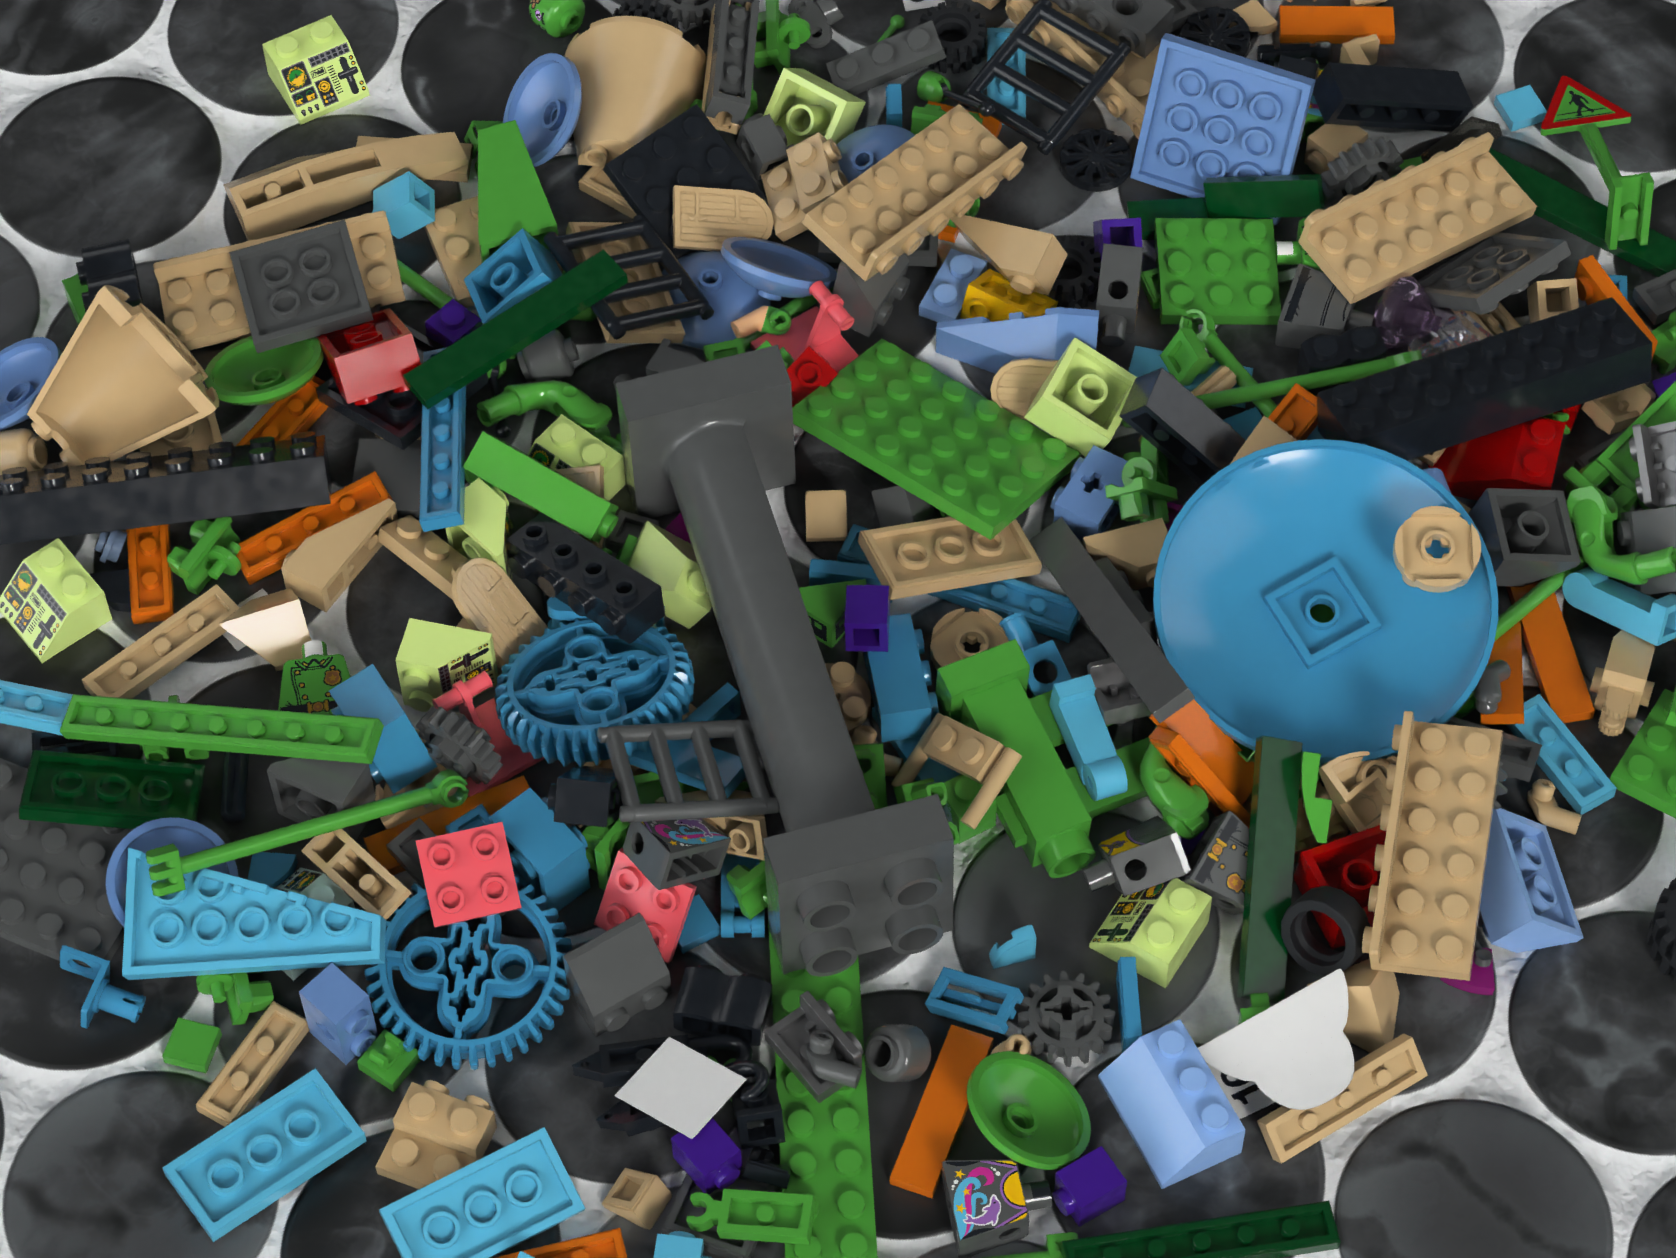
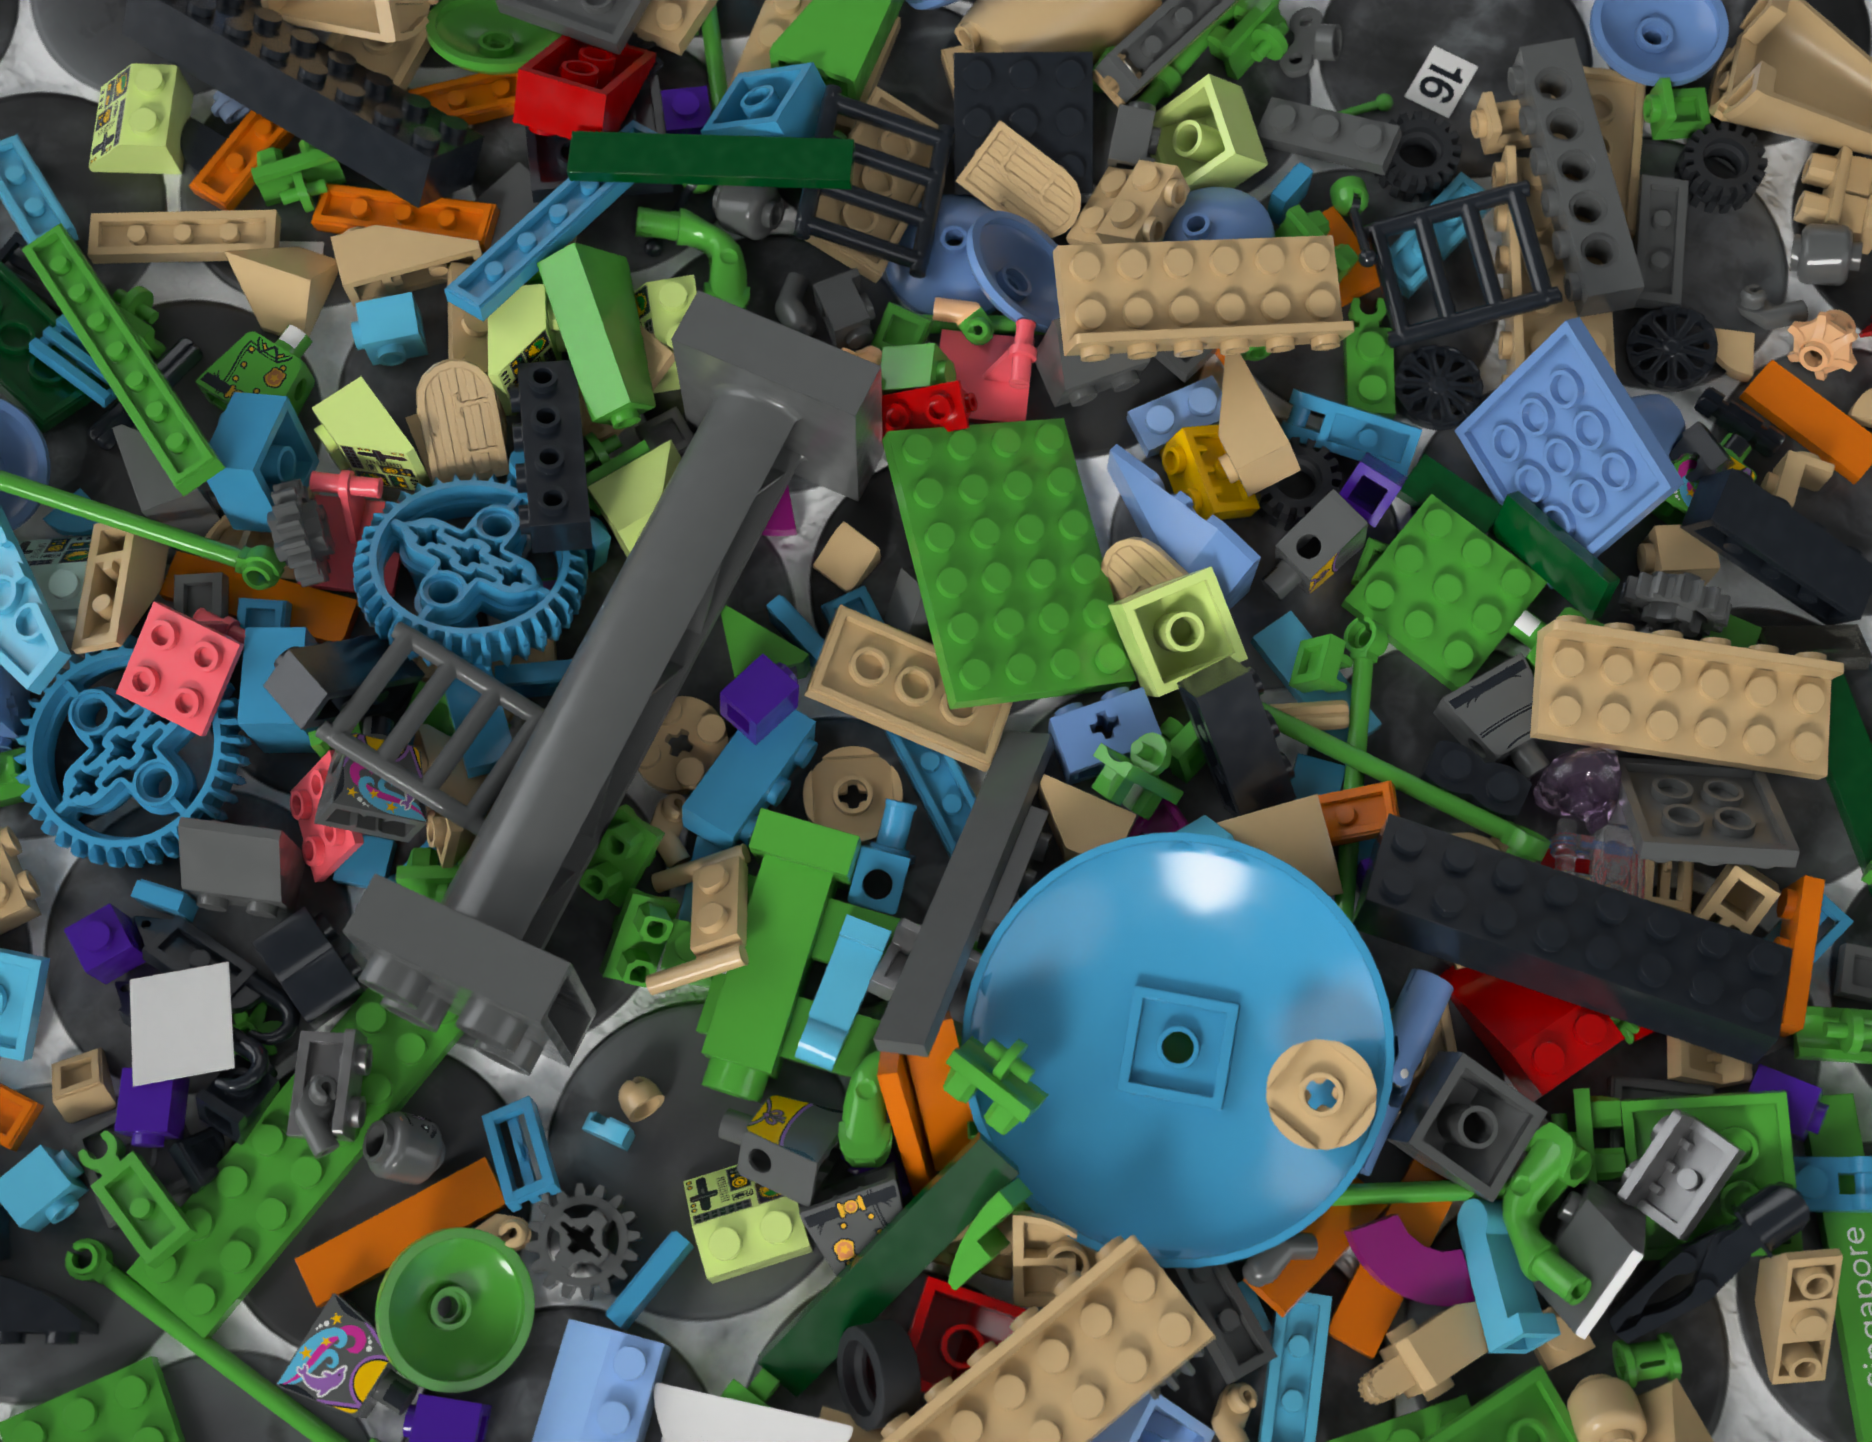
camera: 40 degrees right, 15 degrees up
none -> dark azure tile [29,314,117,408]
none -> dark purple brick [63,903,146,985]
none -> dark azure tile [131,879,199,922]
none -> medium azure brick [351,292,428,366]
none -> tan hinge [618,1076,665,1122]
none -> bright green hips [943,1036,1048,1135]
none -> dark azure plate [1281,388,1422,475]
none -> bright green plate [1343,297,1396,419]
none -> magenta tile [1344,1214,1476,1306]

